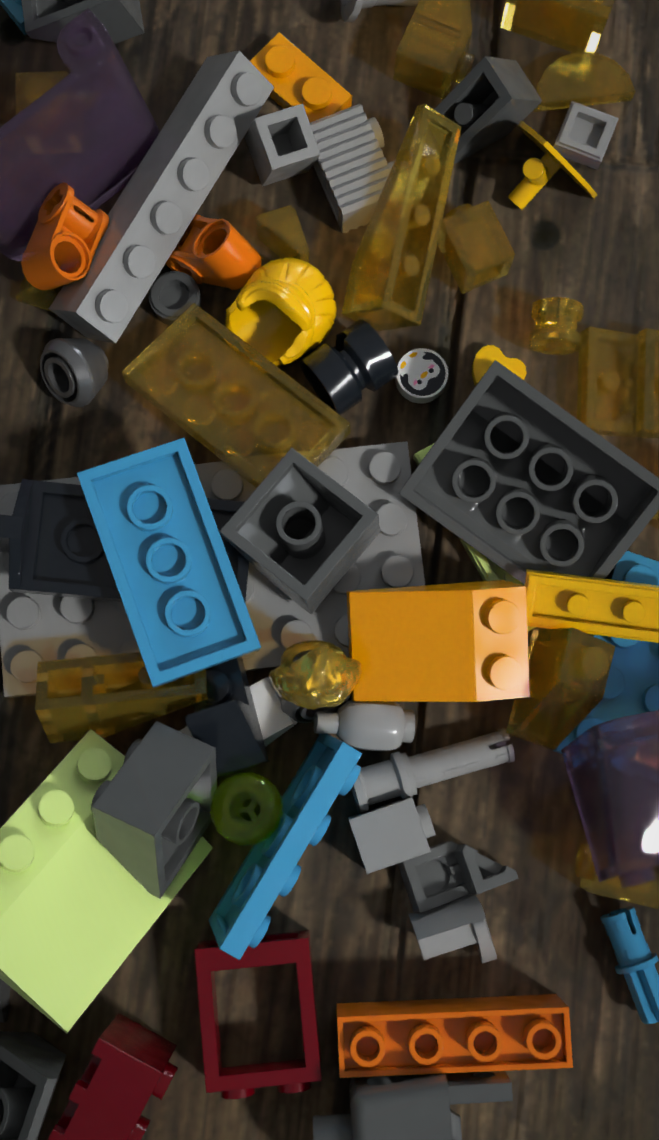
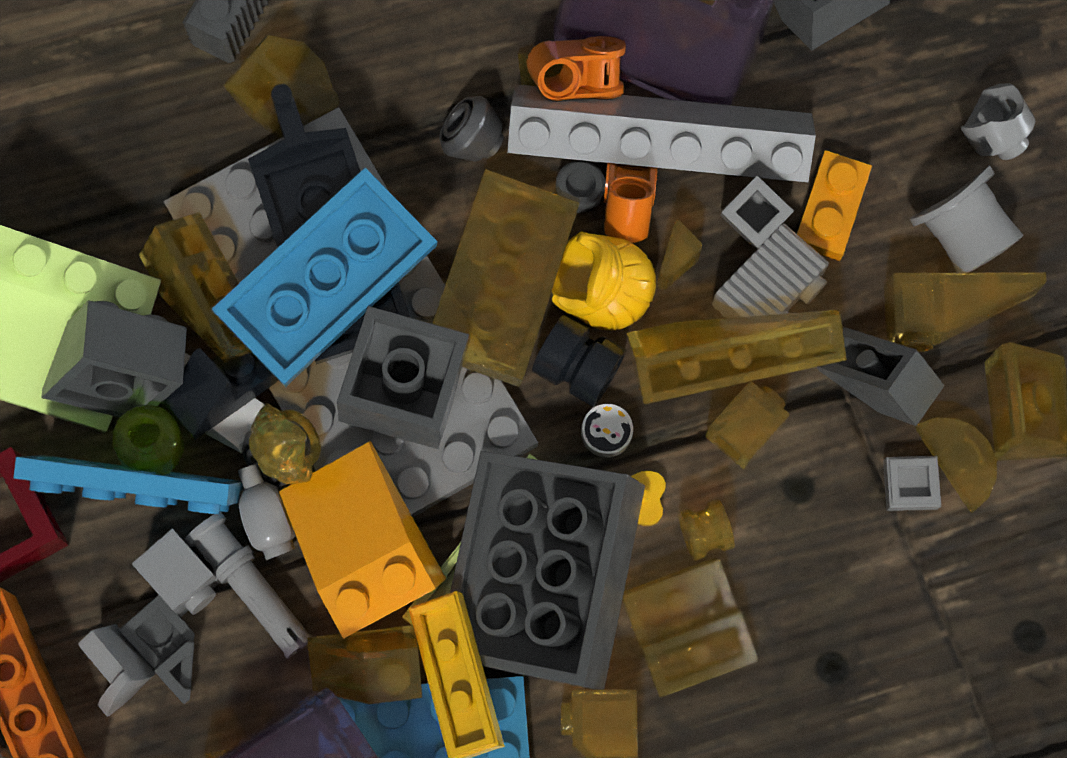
camera: 65 degrees right, 5 degrees down
yellow shield [507,121,597,210] -> none

